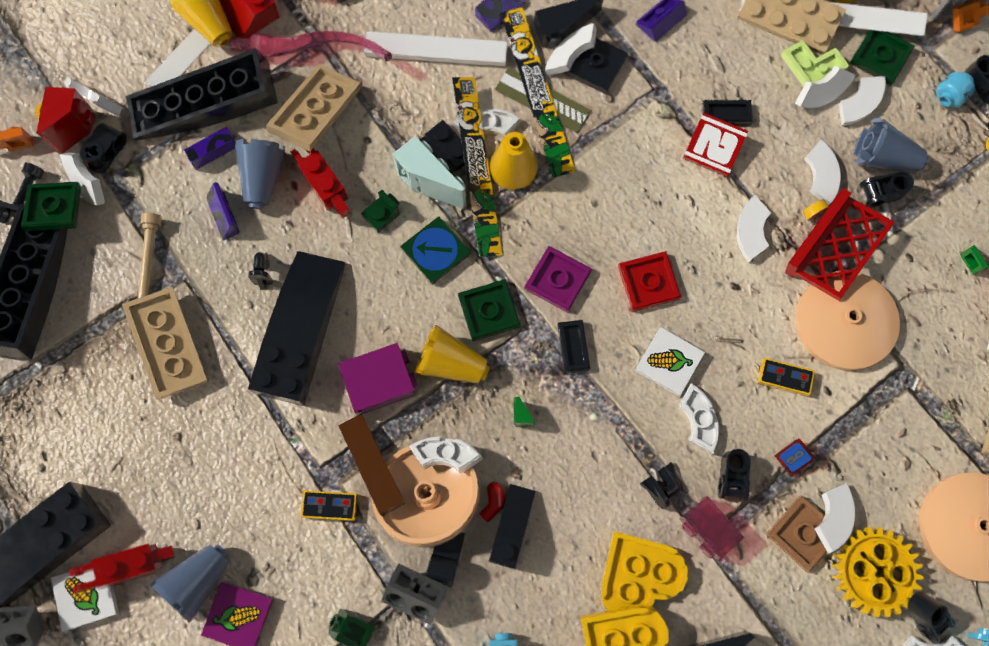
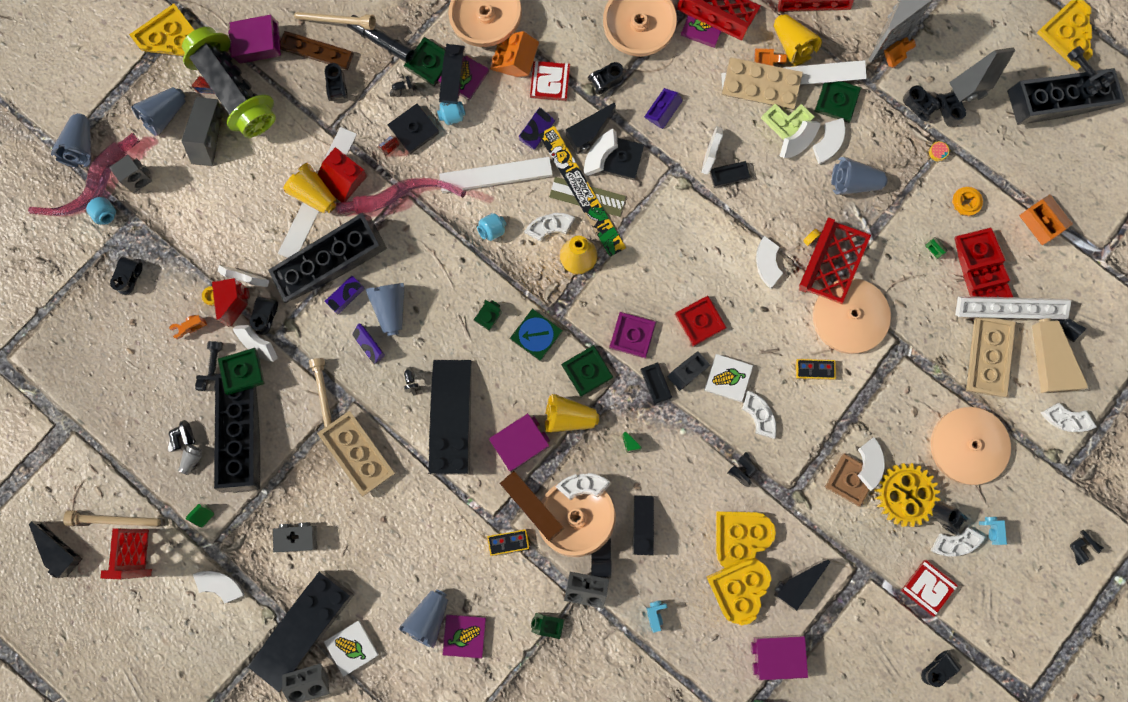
camera: 10 degrees left, 5 degrees up
red hinge [69,543,175,594] -> none
tan plate [267,64,360,151] -> none
red hinge [290,148,351,219] -> none
light aqua slope [392,136,466,209] -> none
black plate [419,120,465,174] -> none
sticker [452,77,502,257] -> none
red arm [479,482,505,523] -> none
clear pink brick [679,496,745,560] -> none
tile [683,113,748,177] -> none
black piece [718,449,751,502] -> none
slope [774,438,816,476] -> none
white tile [804,140,841,205] -> none
black piece [859,171,914,208] -> none
medium azure head [936,72,975,108] -> none
none -> dark grey brick [273,522,317,553]
none -> medium azure head [477,213,506,241]
none -> black plate [667,351,710,391]
none -> white tile [701,126,723,175]

